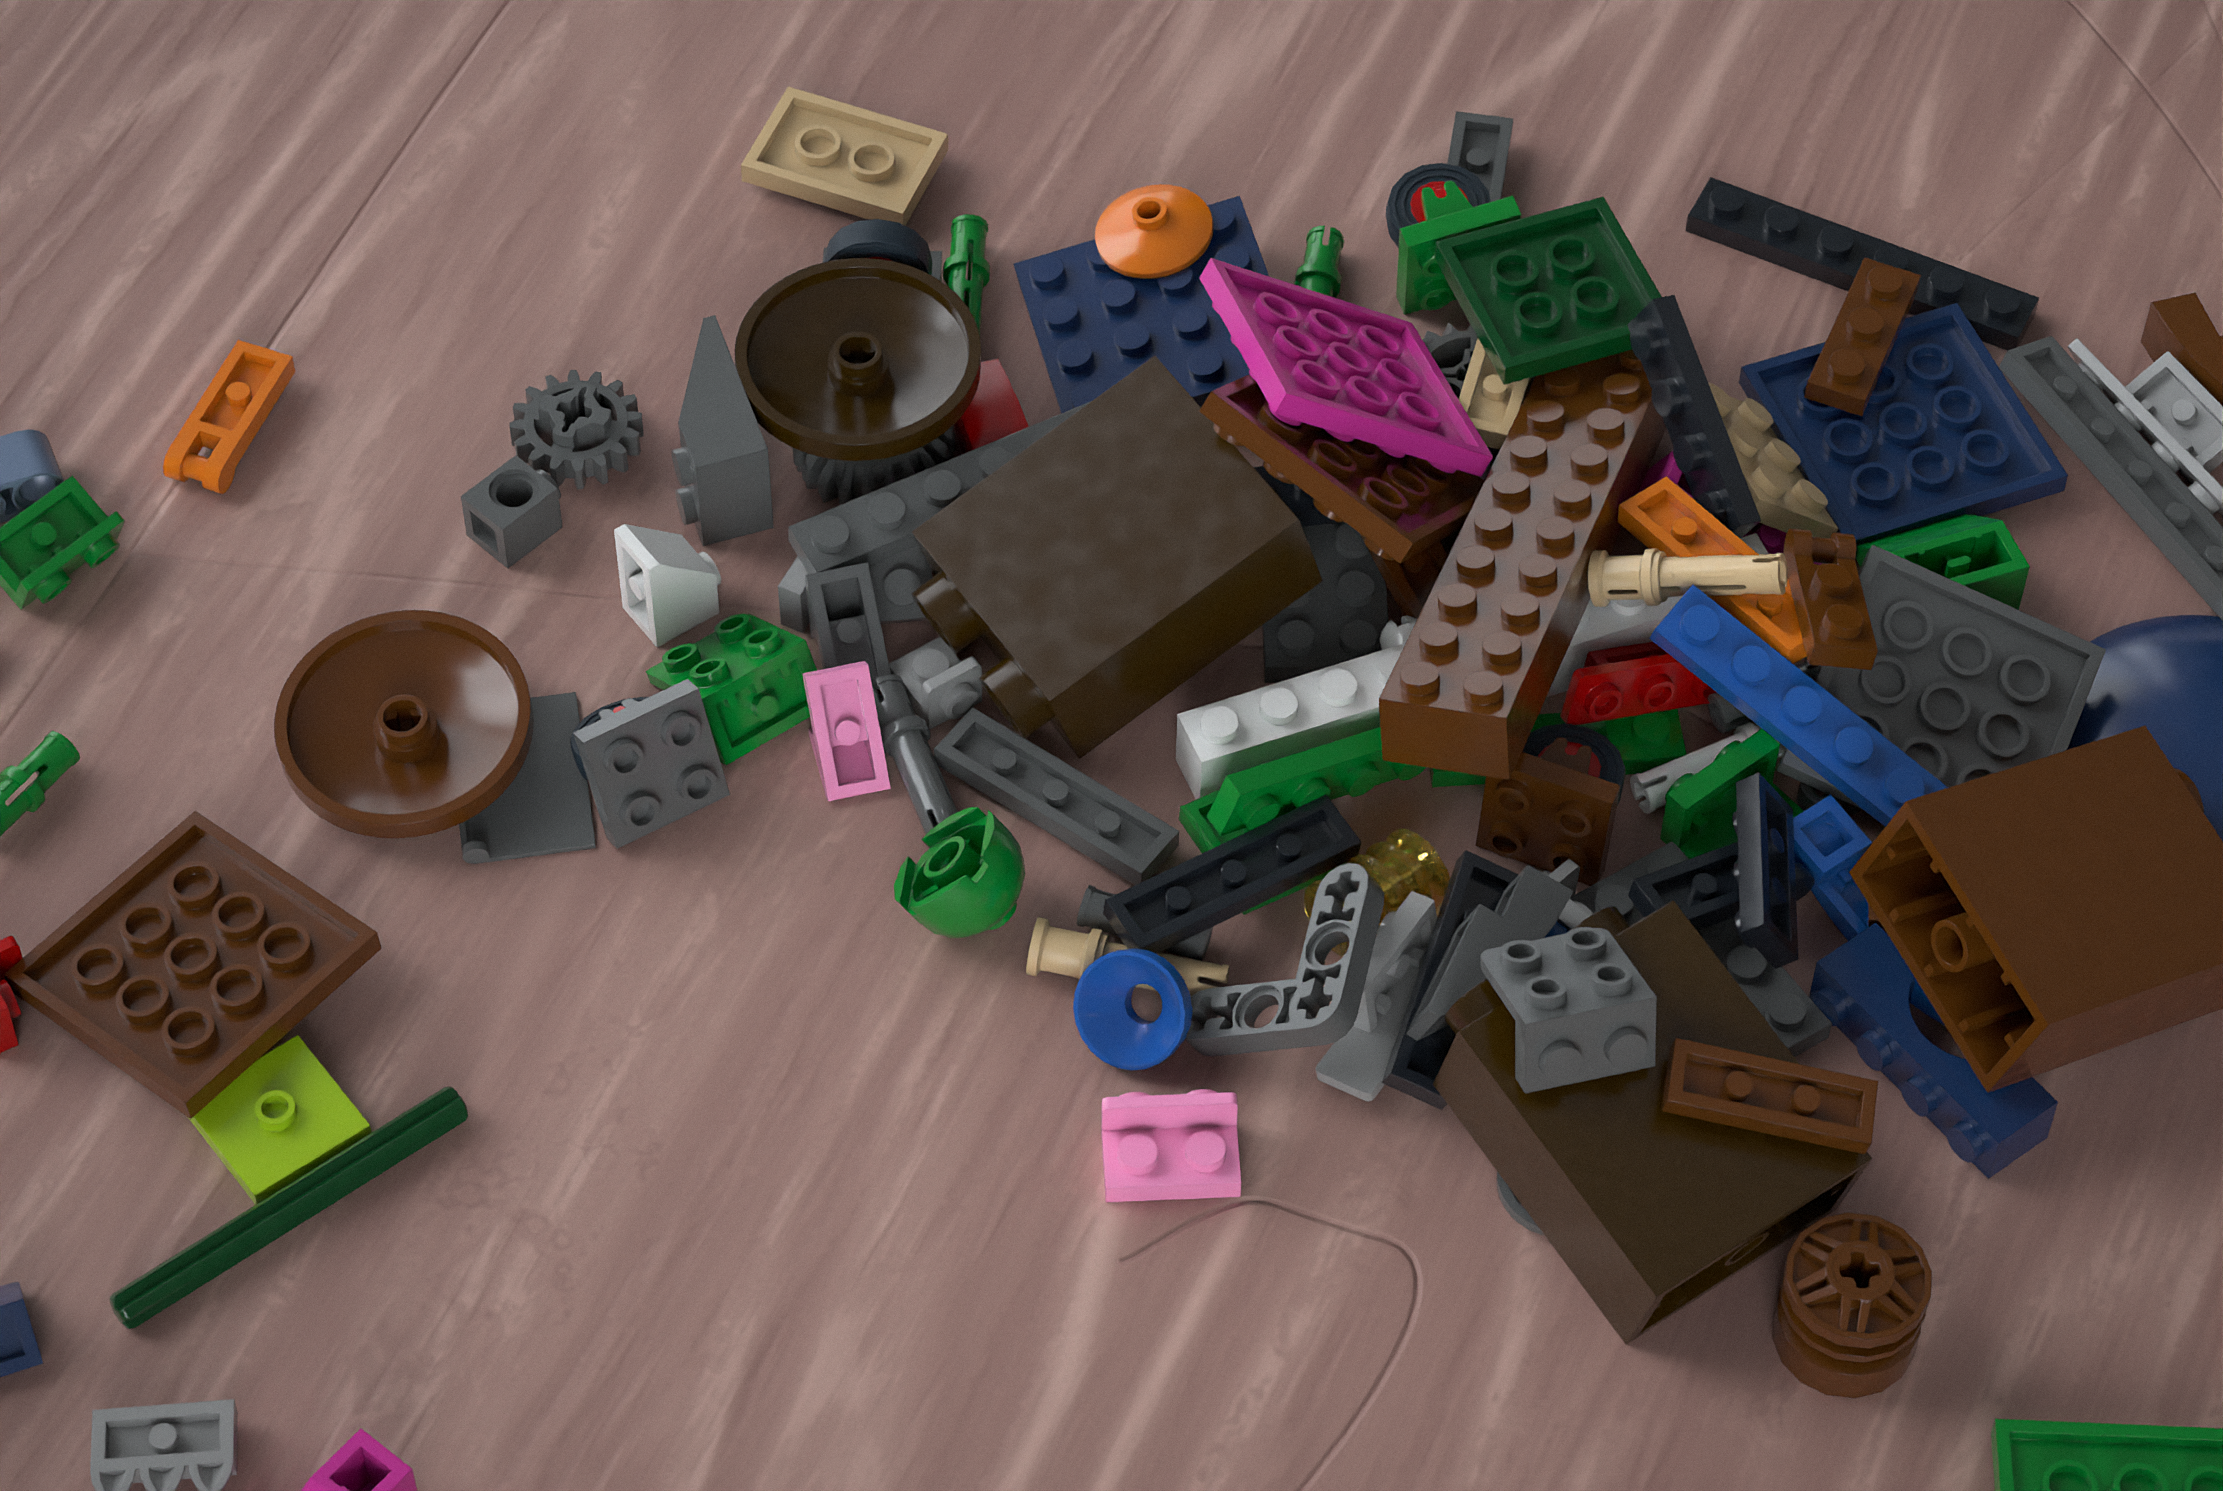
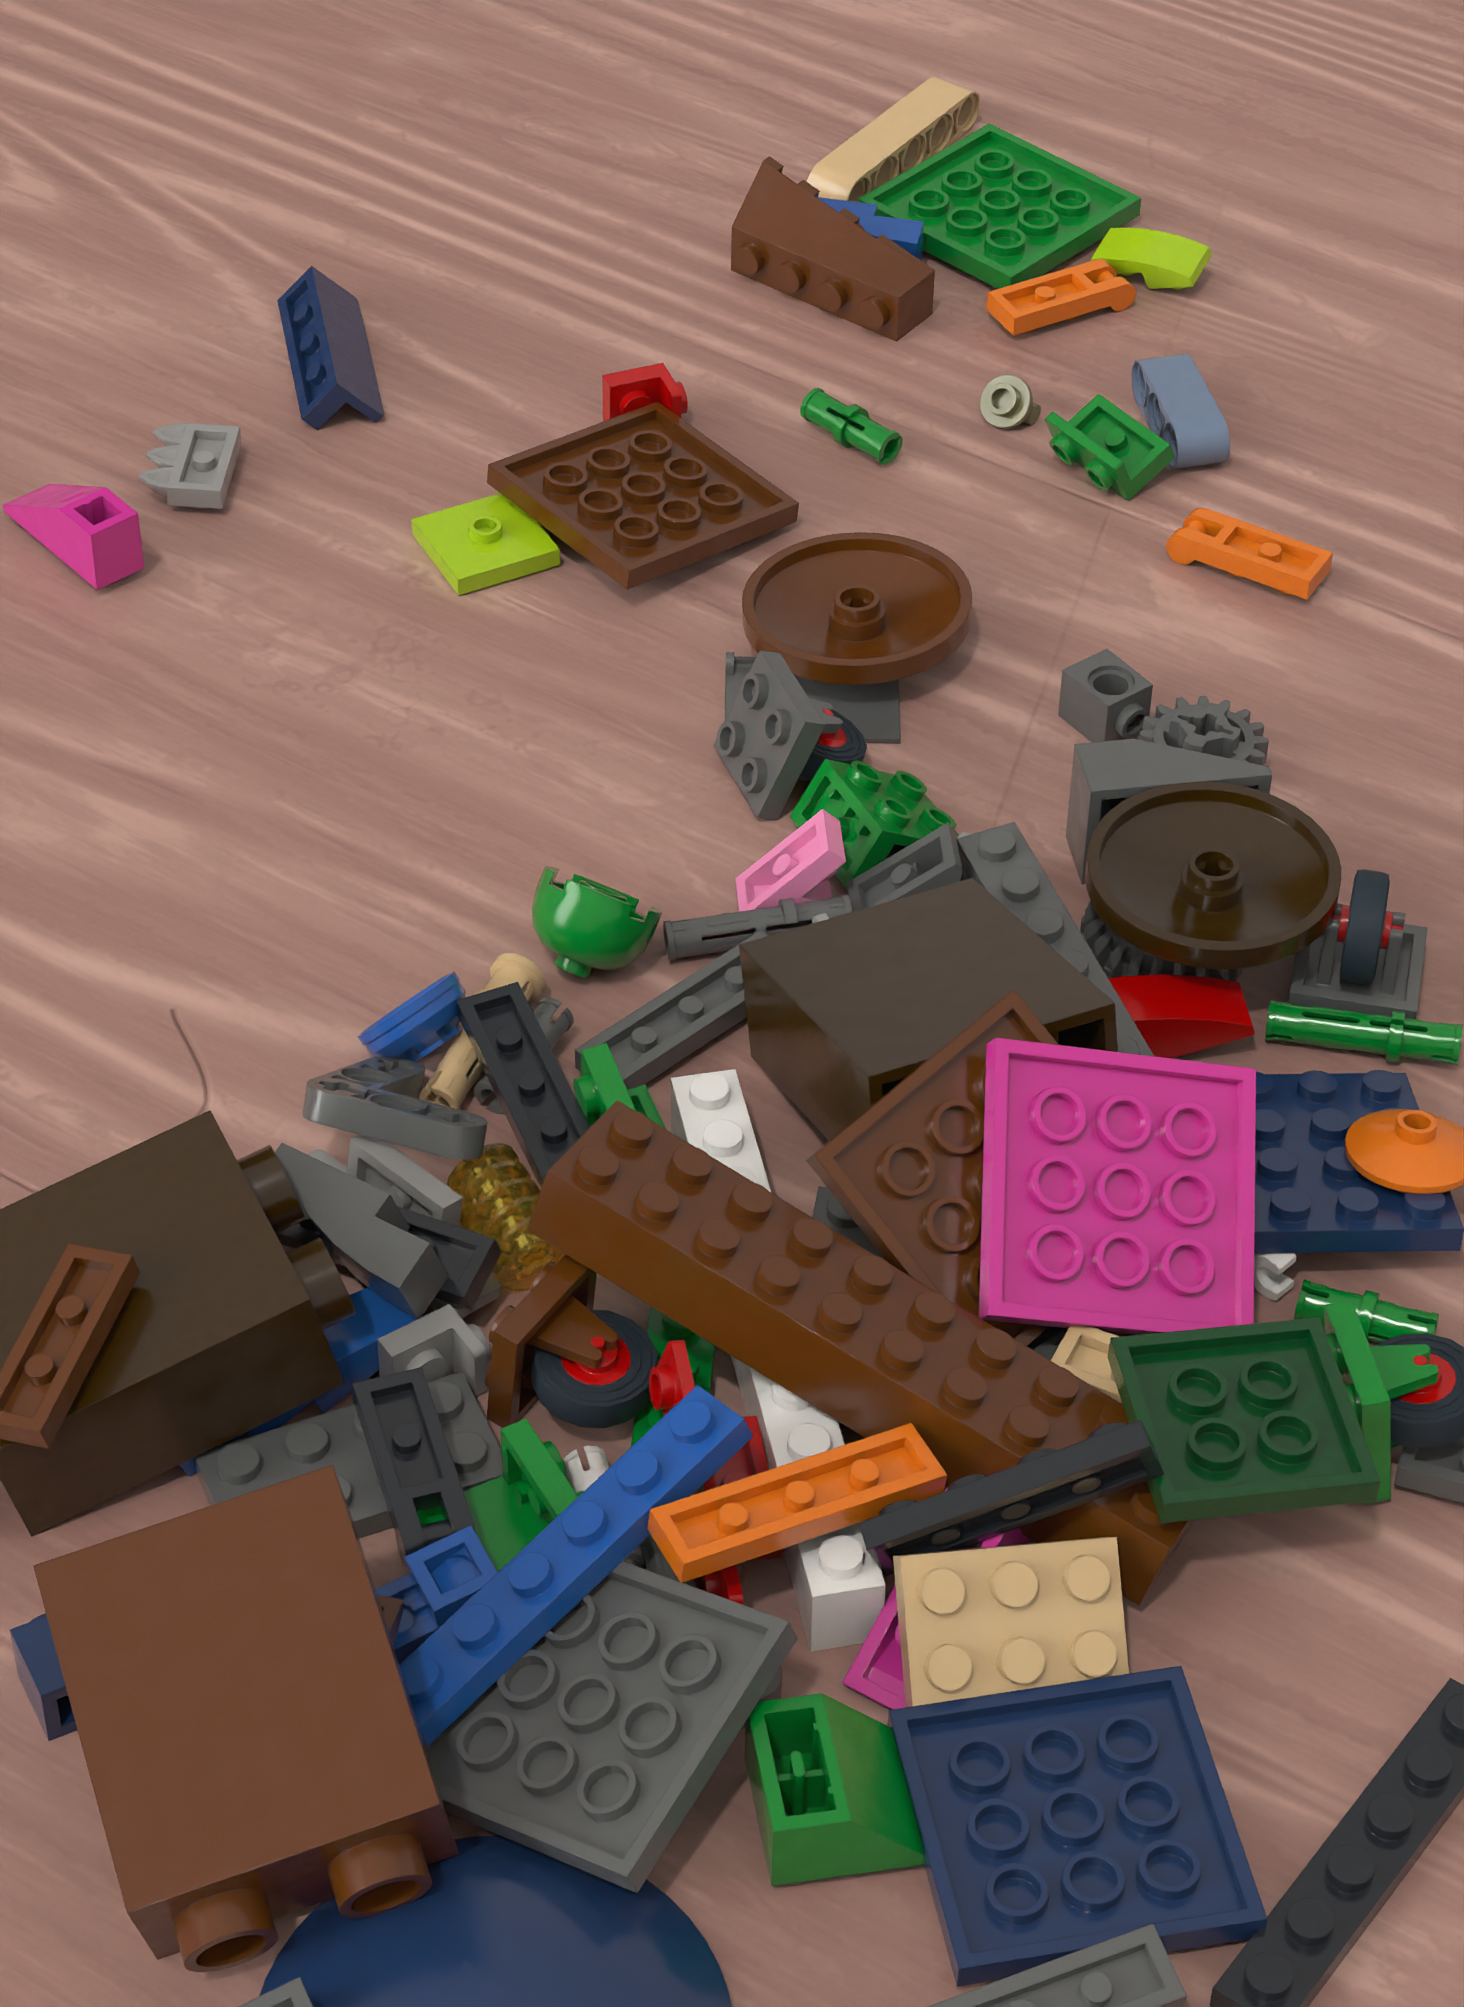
camera: 100 degrees right, 10 degrees down
dark green axle [109,1086,468,1329] -> none
white slope [614,524,721,647] -> none
bright pink bracket [1101,1089,1241,1202] -> none
dark grey bracket [1480,927,1657,1093] -> none
tan pin [1588,548,1788,607] -> none
black plate [1732,773,1799,969] -> none
reddish brown plate [1784,528,1878,670] -> none
reddish brown plate [1804,257,1921,416] -> none

